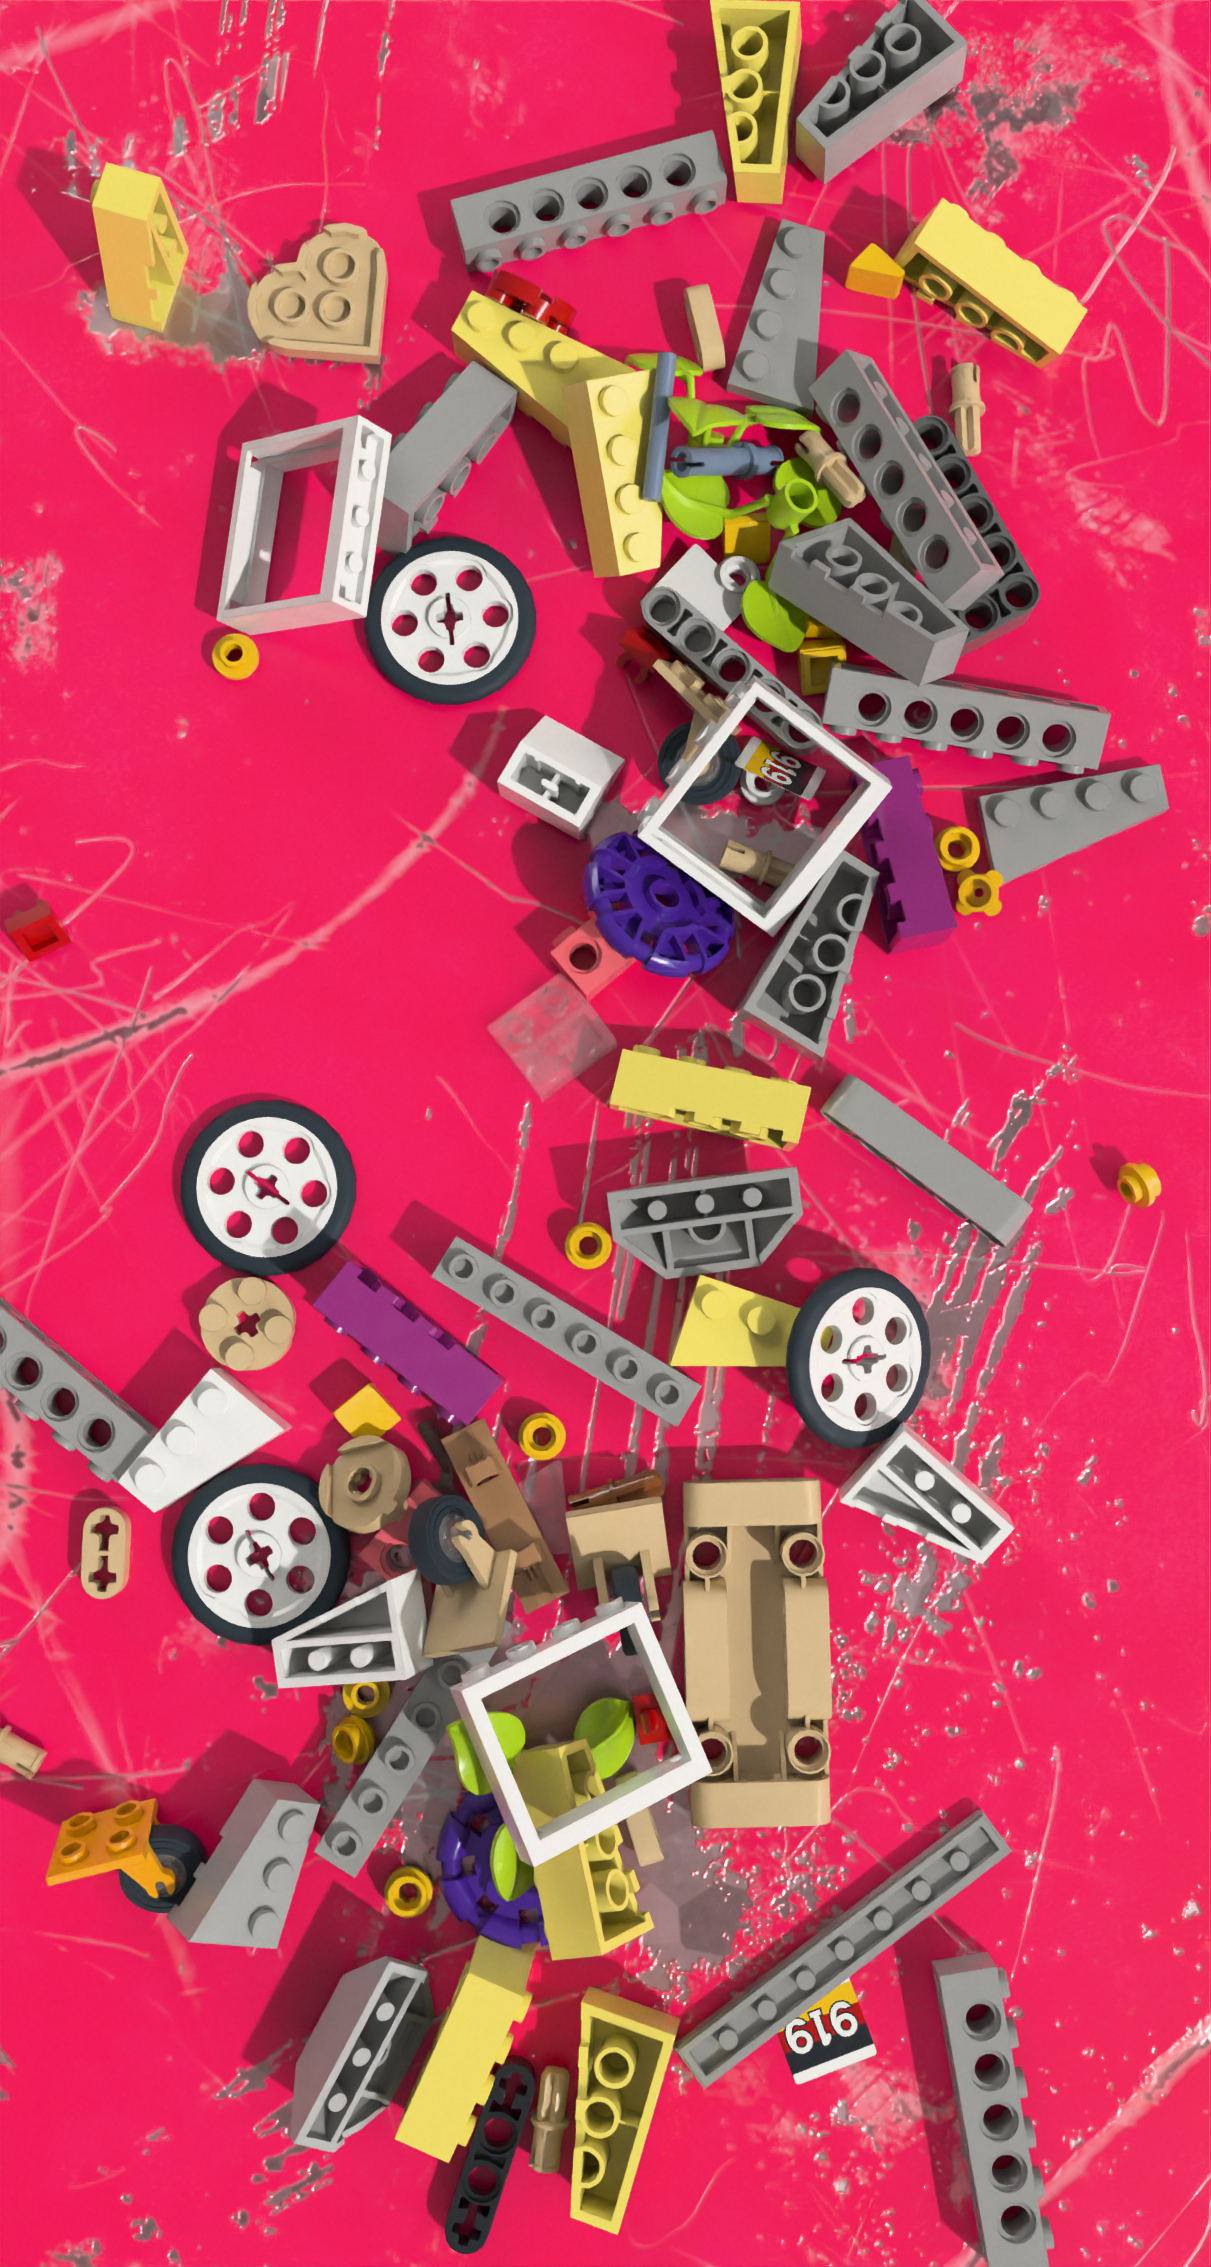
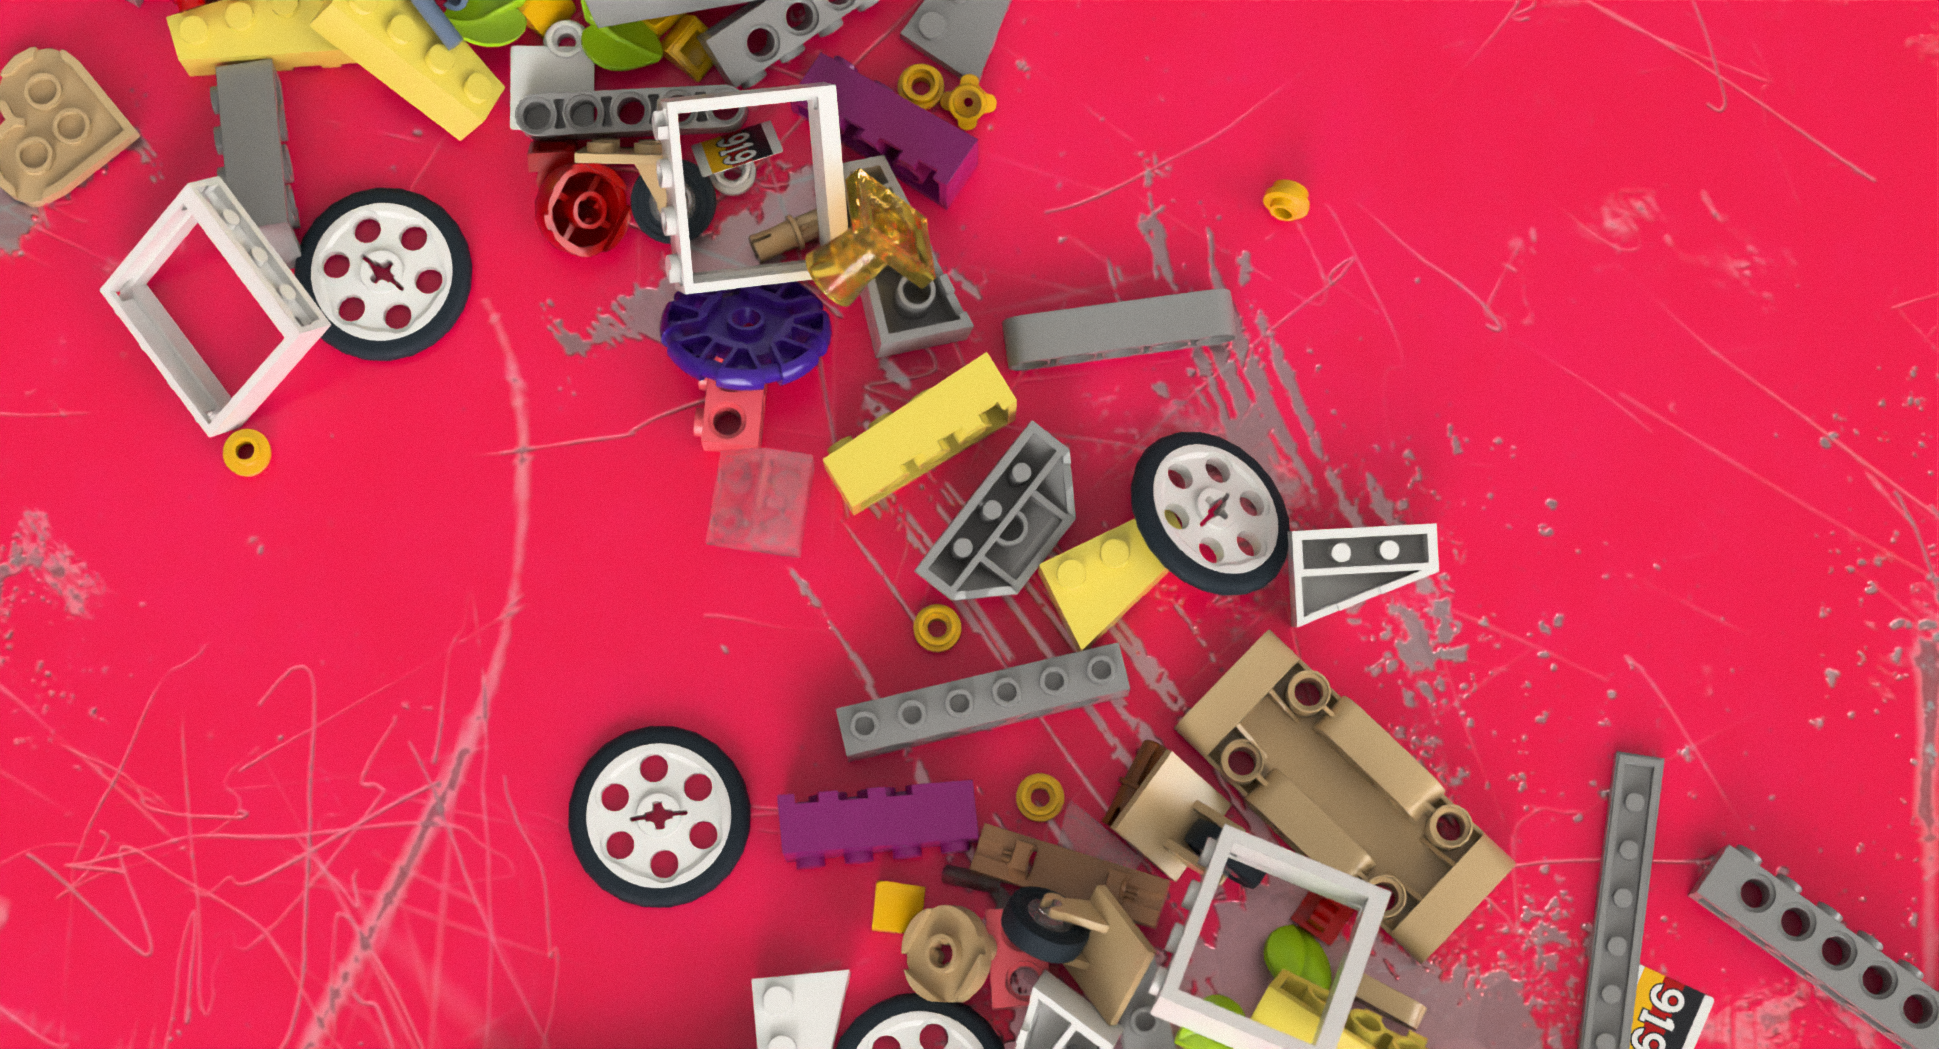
camera: 45 degrees left, 5 degrees down
red tile [5,898,71,962] -> none
tan plate [199,1277,296,1371] -> none
white slope [497,715,625,840] -> none
none -> red cylinder [535,163,632,257]
none -> clear yellow plant [805,168,936,307]

